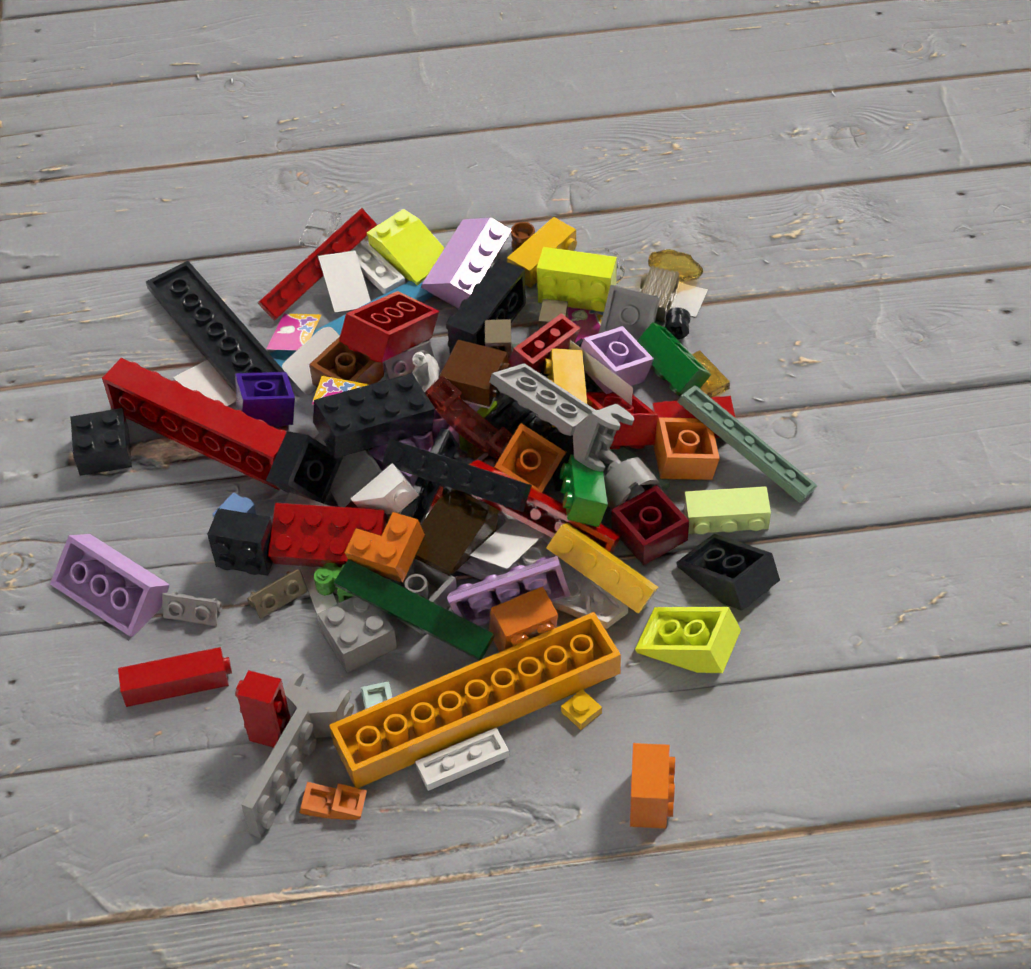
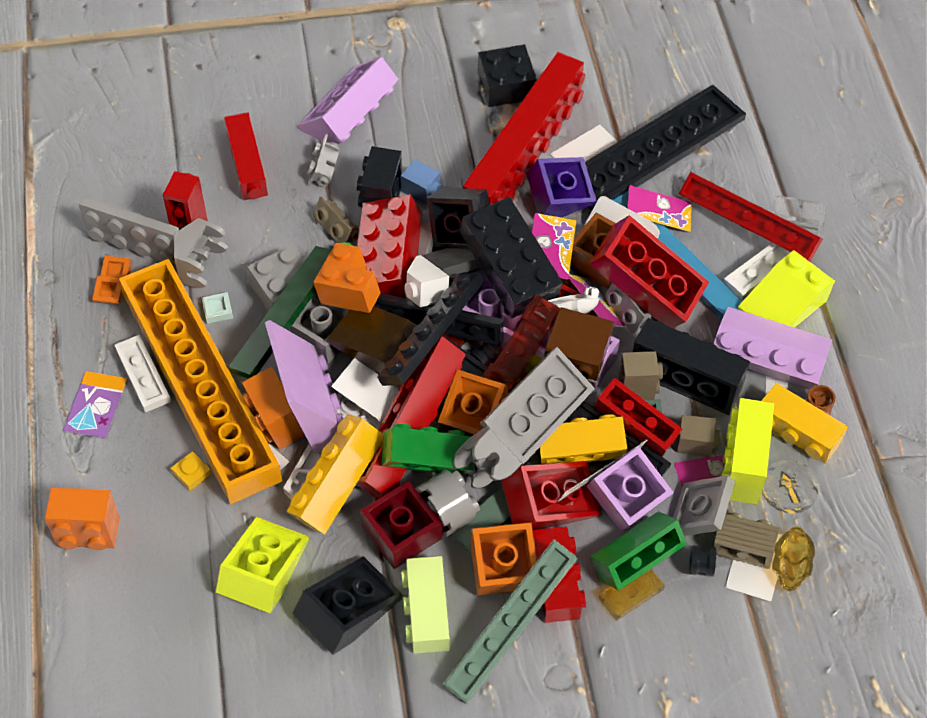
camera: 85 degrees right, 5 degrees up
white sticker [318,251,370,312] -> none
none -> sticker [63,371,128,438]

